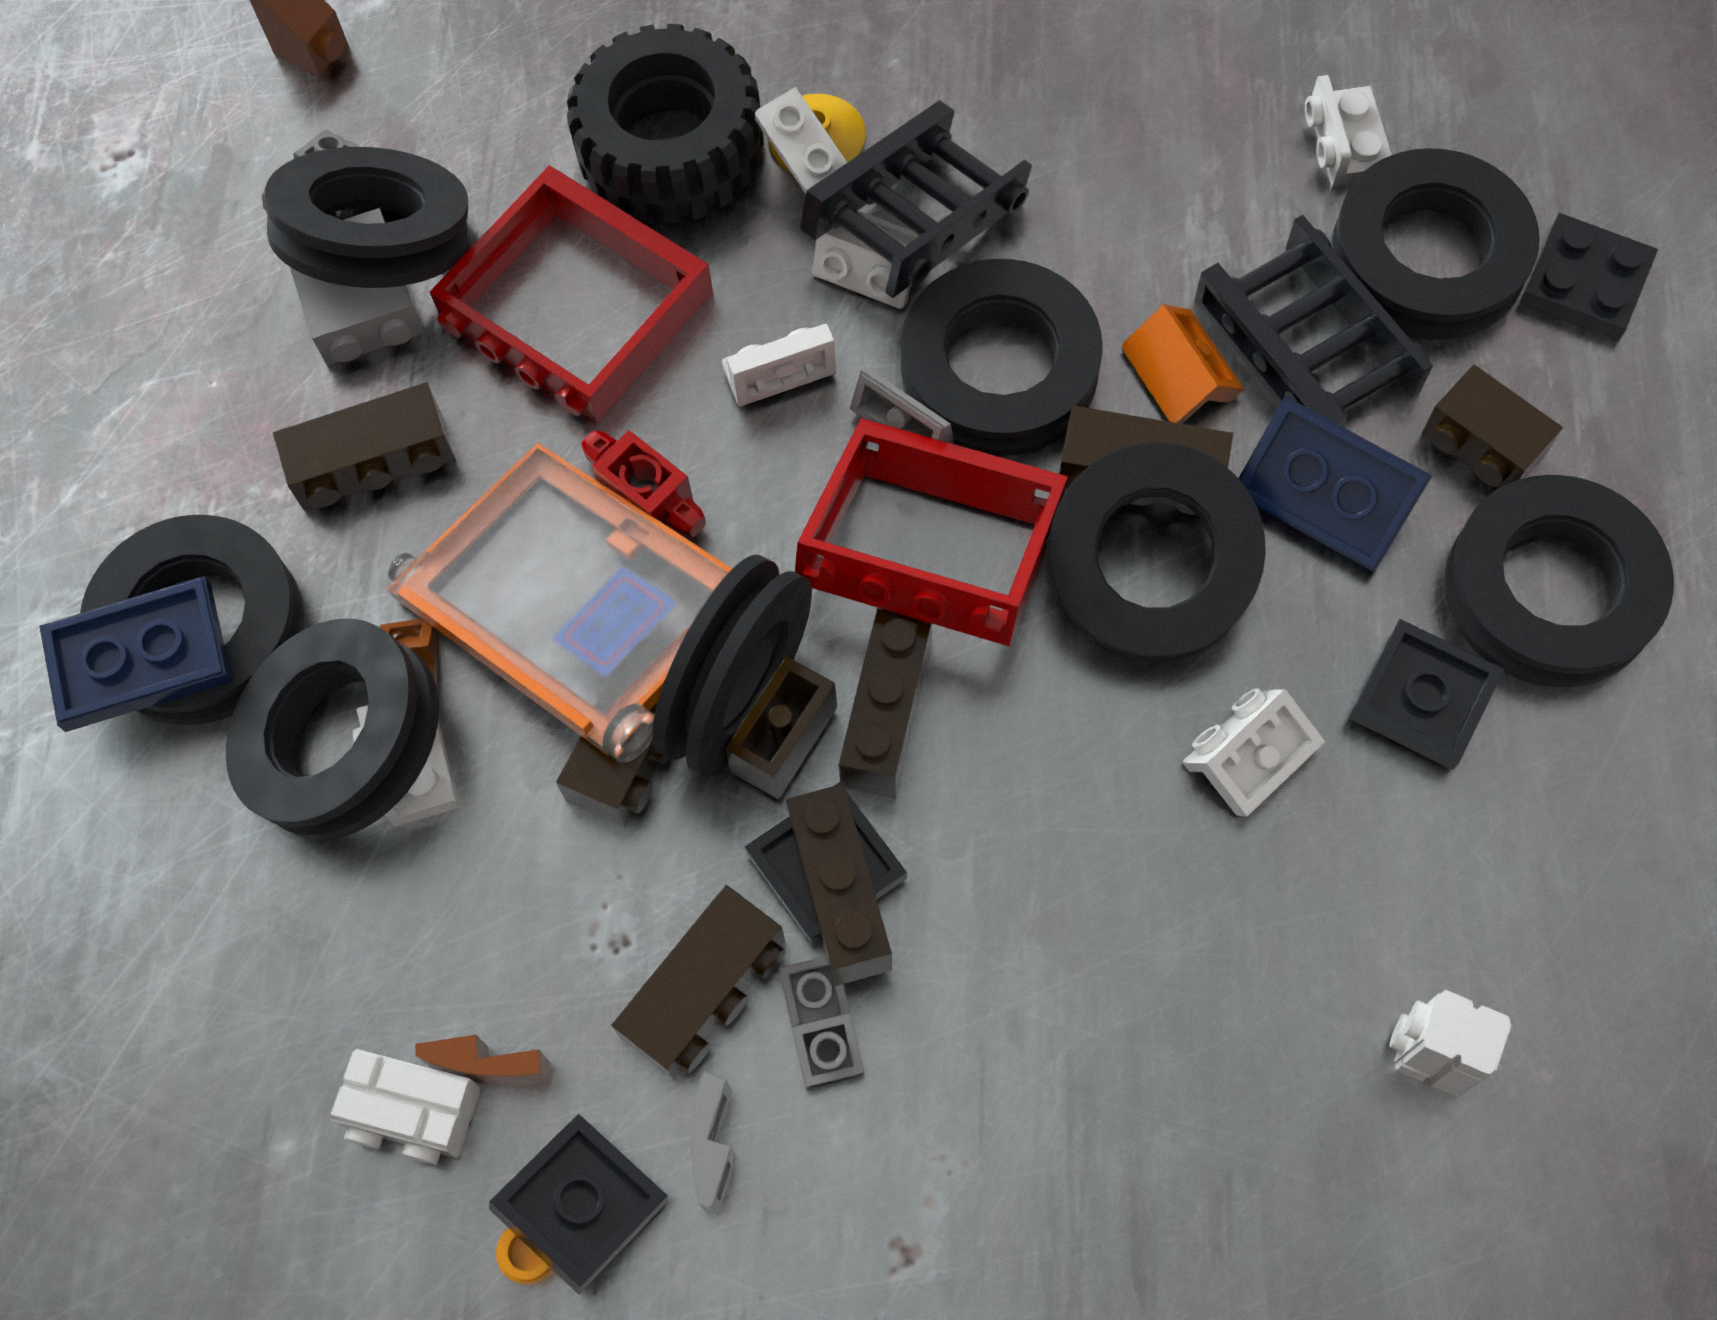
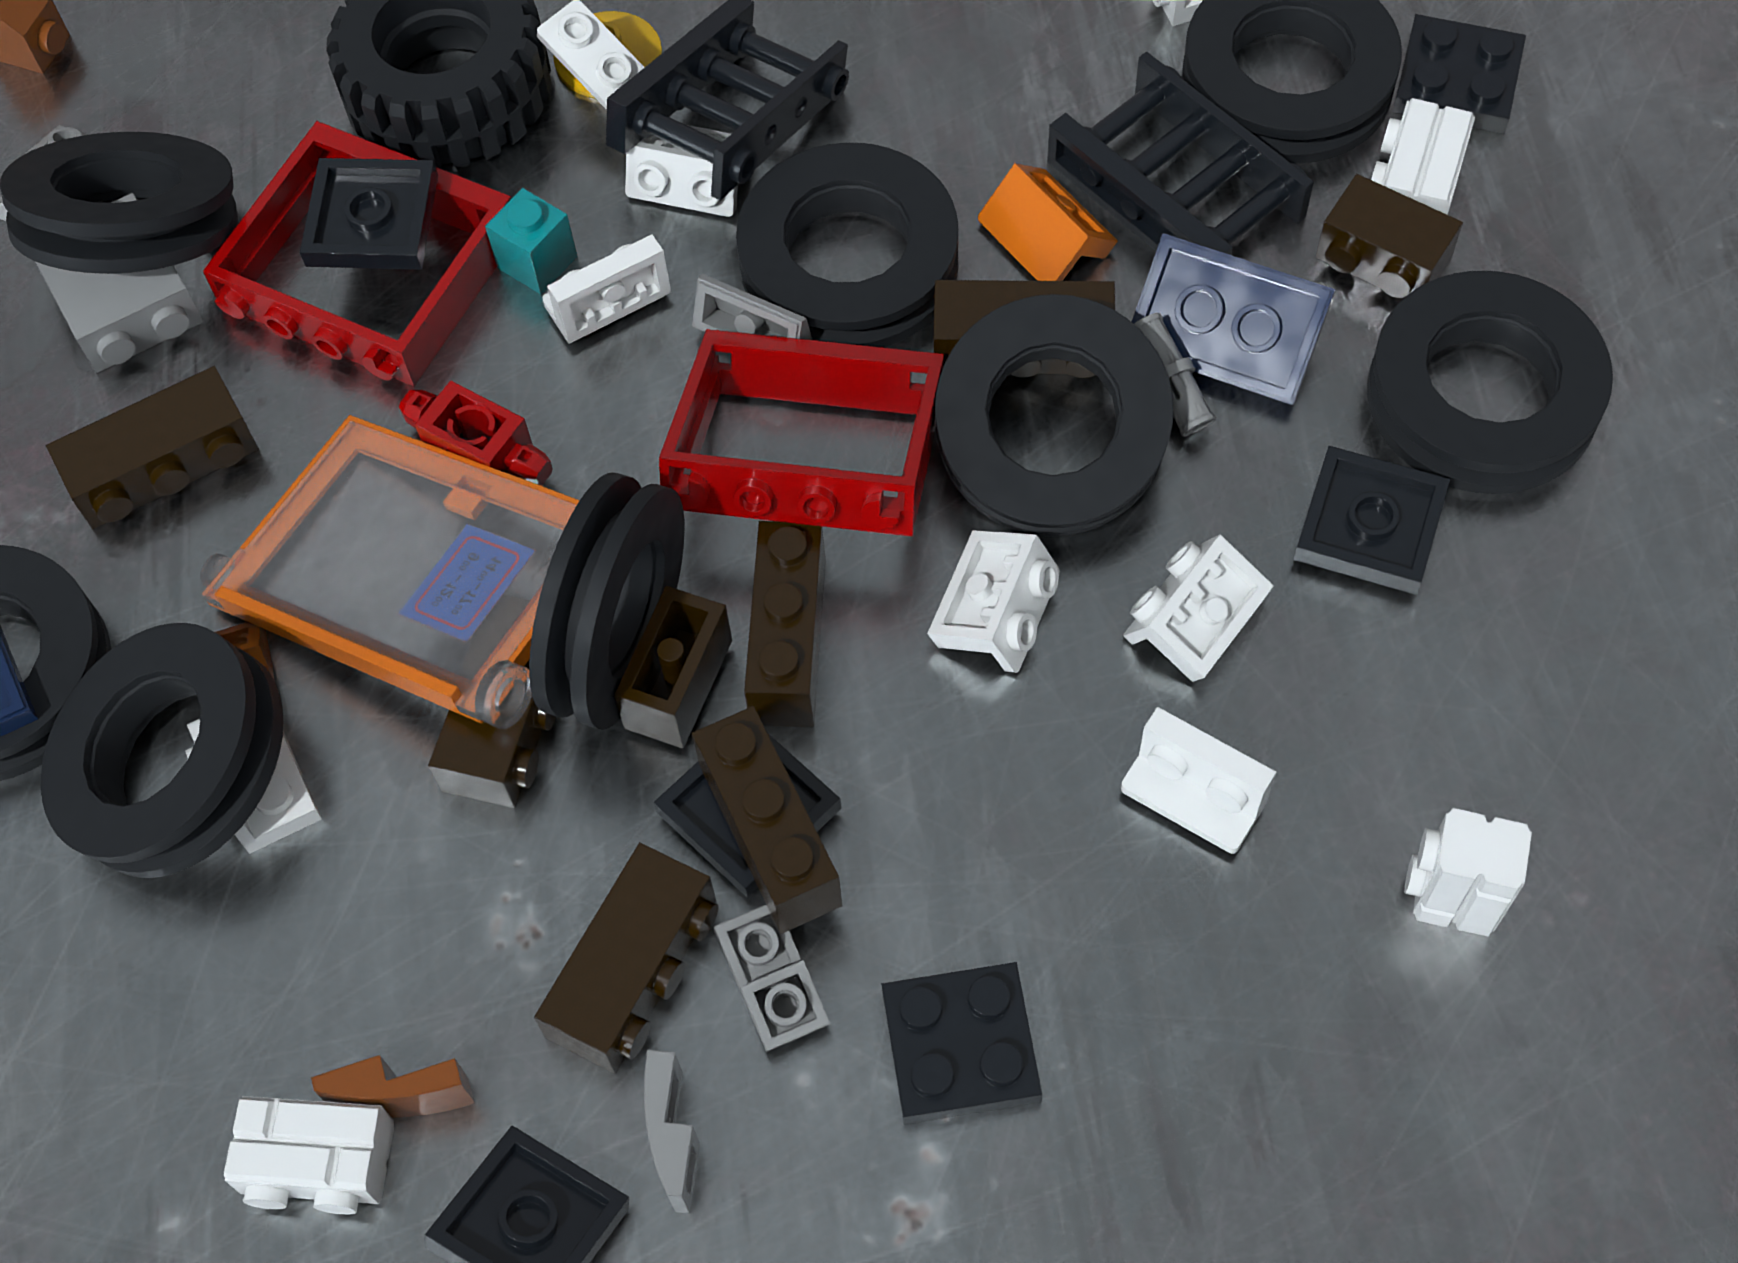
camera: 10 degrees left, 5 degrees down
none -> black plate [300,158,438,270]
none -> teal brick [485,188,578,295]
none -> black plate [881,962,1042,1125]
none -> white bracket [927,530,1060,673]
none -> white bracket [1121,707,1276,854]
none -> light grey pin [1134,313,1217,437]
none -> white brick [1371,98,1475,214]

